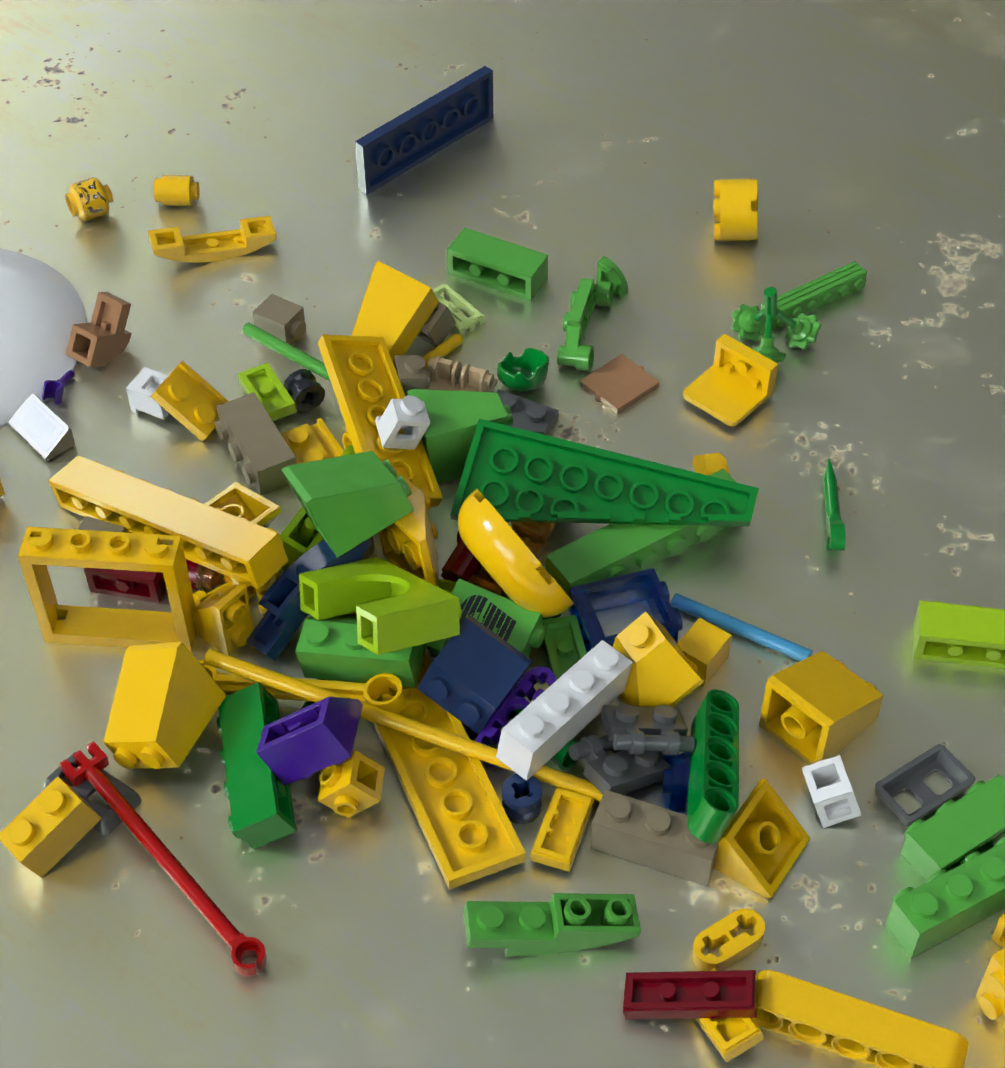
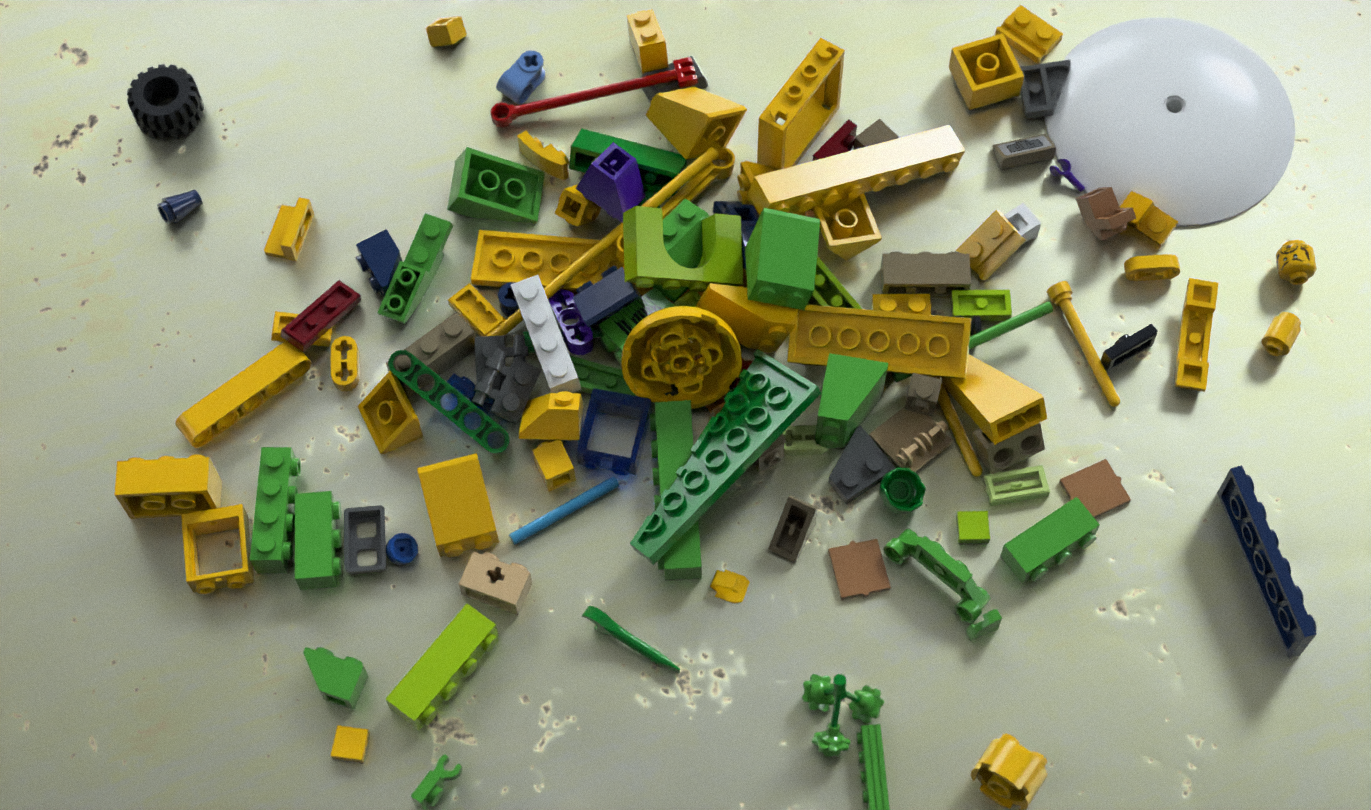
camera: 120 degrees right, 15 degrees up
dark tan brick [253,294,306,345] -> none
white brick [375,395,430,450] -> none
yellow bracket [683,333,778,427] -> none
white brick [802,755,861,828] -> none
none -> dark blue slope [355,229,402,297]
none -> blue tile [386,533,418,565]
none -> bright green slope [447,147,545,224]
none -> tan brick [458,552,532,615]
none -> medium blue piece [496,50,545,105]
none -> yellow slope [517,130,569,180]
none -> dark tan slope [768,495,818,562]
none -> lime tile [956,511,990,544]
none -> yellow piece [1046,281,1120,407]
none -> medium nougat piece [1059,459,1131,518]
none -> black plate [1101,324,1158,372]
none -> yellow slope [1120,191,1179,246]
none -> yellow beam [1124,254,1180,281]

